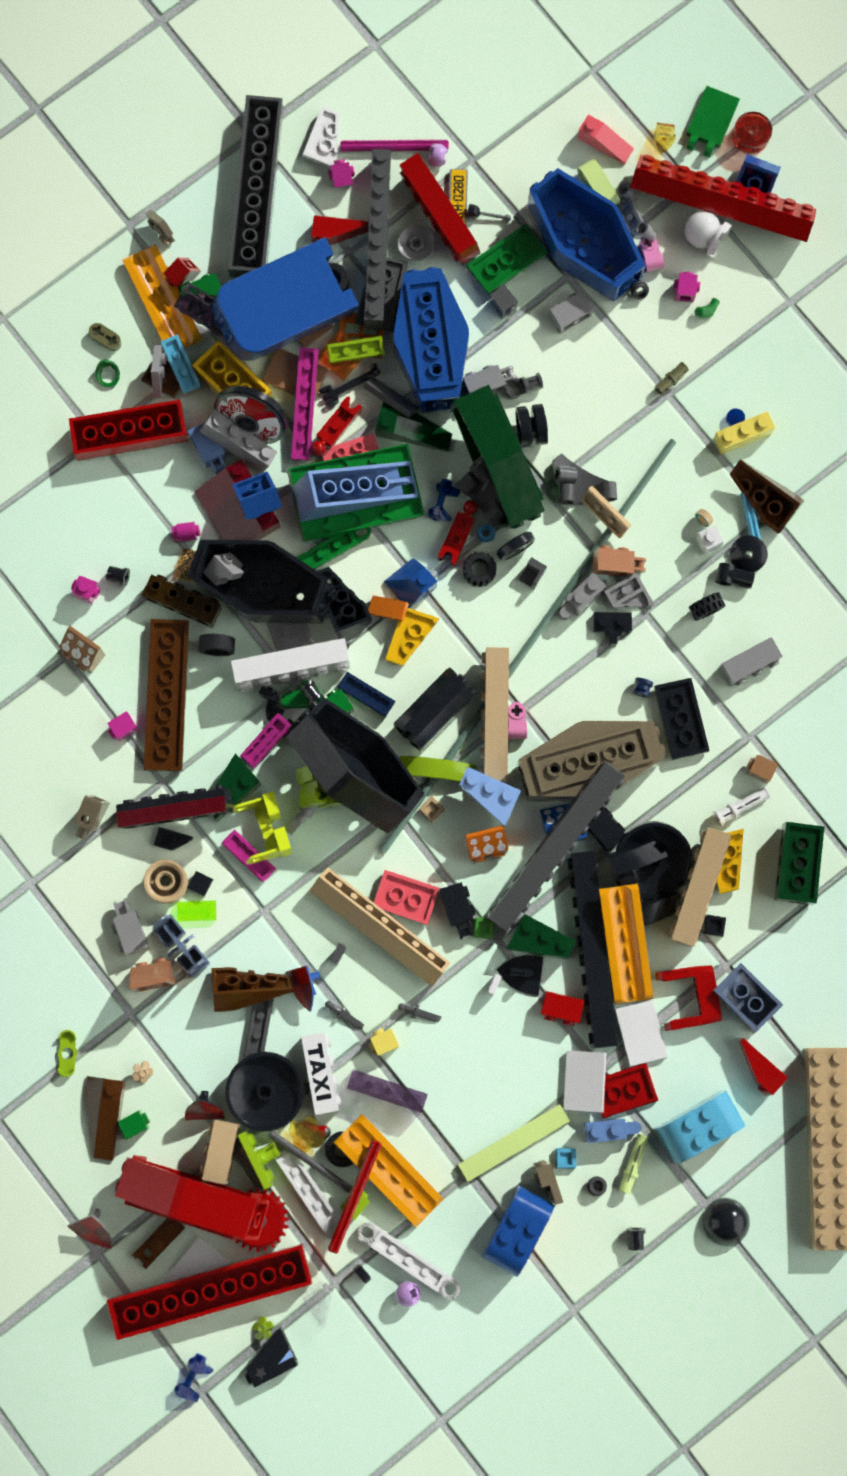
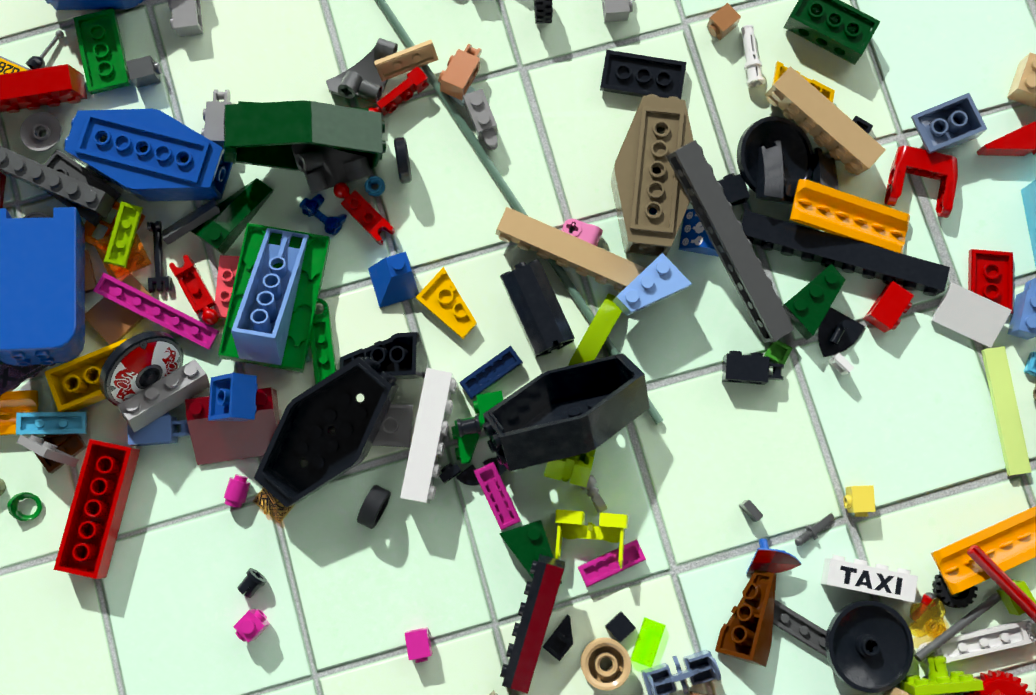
camera: 65 degrees left, 0 degrees up
medium nougat slope [59,625,106,673] -> none
dark brown brick [142,574,222,628] -> none
reddish brown plate [143,619,189,772] -> none
light grey brick [203,552,244,585] -> none
tan brick [310,868,450,987] -> none
clear purple brick [347,1069,428,1113] -> none
orange tile [368,595,409,622] -> none
coral plate [374,870,440,925] -> none
dark grey piece [398,1003,442,1022] -> none
tan tile [418,796,445,823] -> none
black tyre [463,551,497,587] -> none
orange slope [465,825,508,863] -> none
dark grey connector [505,372,544,399] -> none
black wheel [515,403,548,448] -> none
dark grey panel [519,557,547,590] -> none
black hinge [593,612,632,646] -> none
light grey wing [603,573,654,608] -> none
white tile [615,1000,668,1067] -> none
dark blue wheel [631,677,653,698] -> none
none -> red plate [369,66,429,116]

